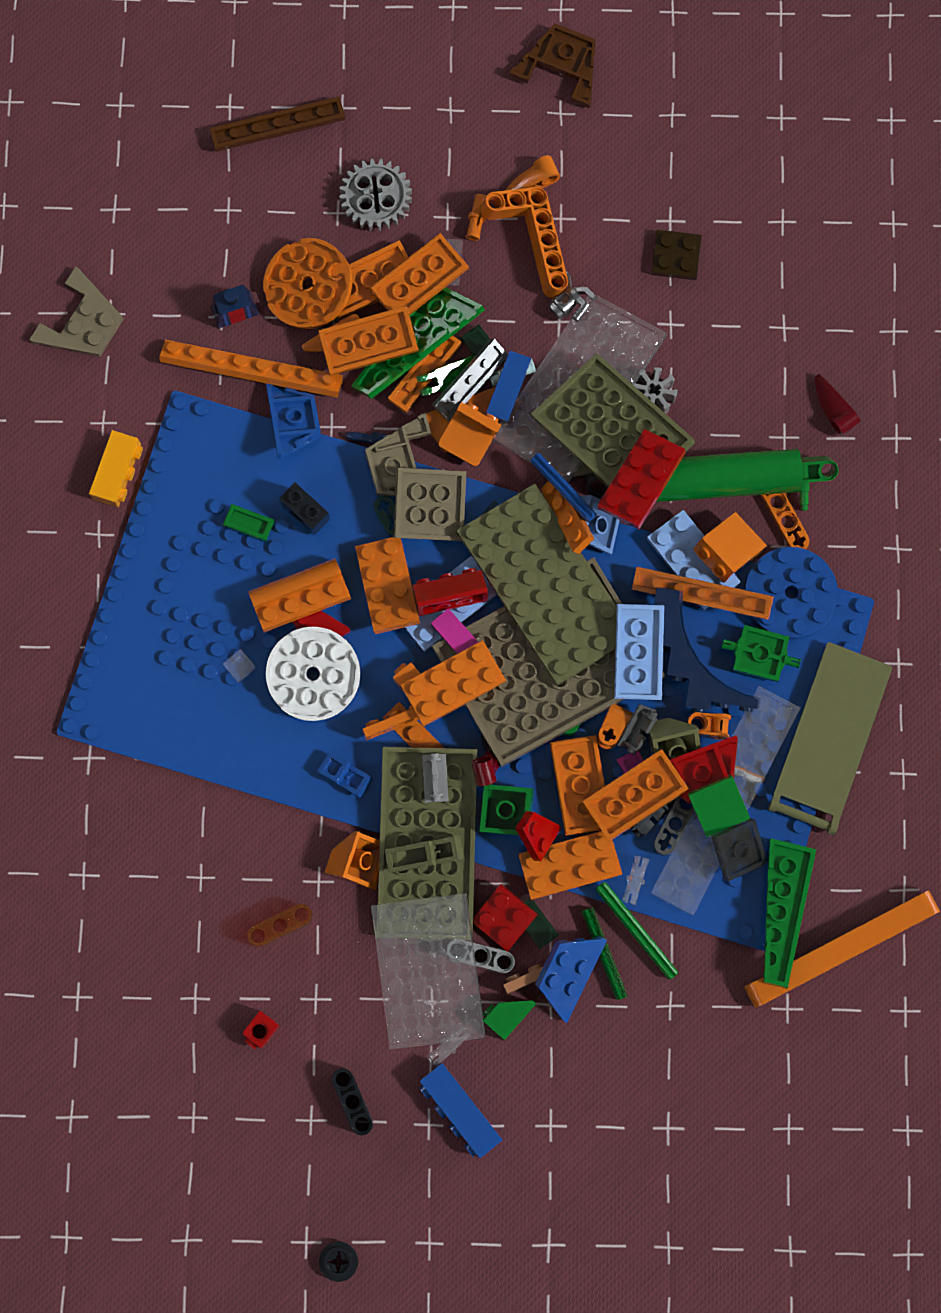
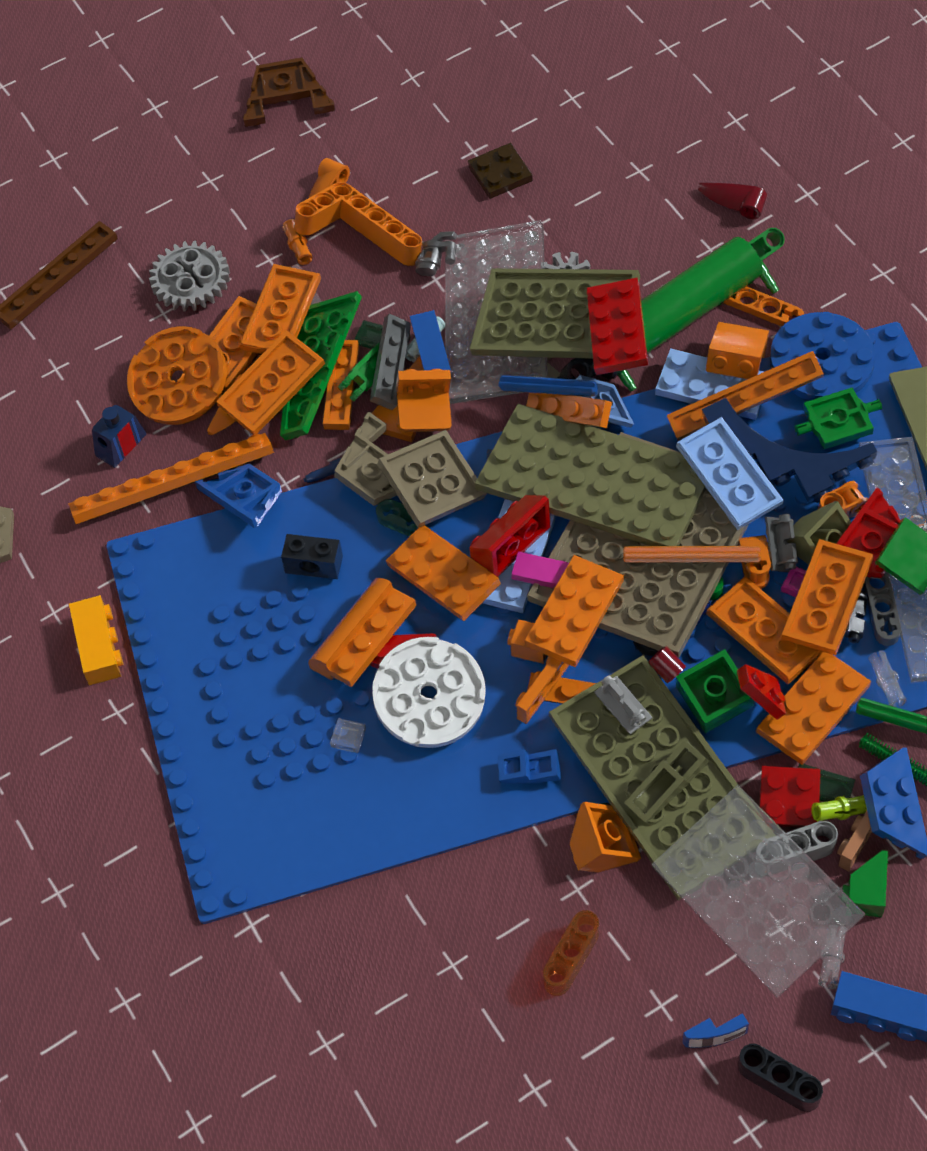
camera: 25 degrees left, 20 degrees down
green tile [223,504,275,542] -> none
red brick [242,1011,280,1049] -> none
none -> orange axle [623,546,761,563]
none -> blue slope [682,1013,749,1048]
none -> lime pin [812,795,867,822]

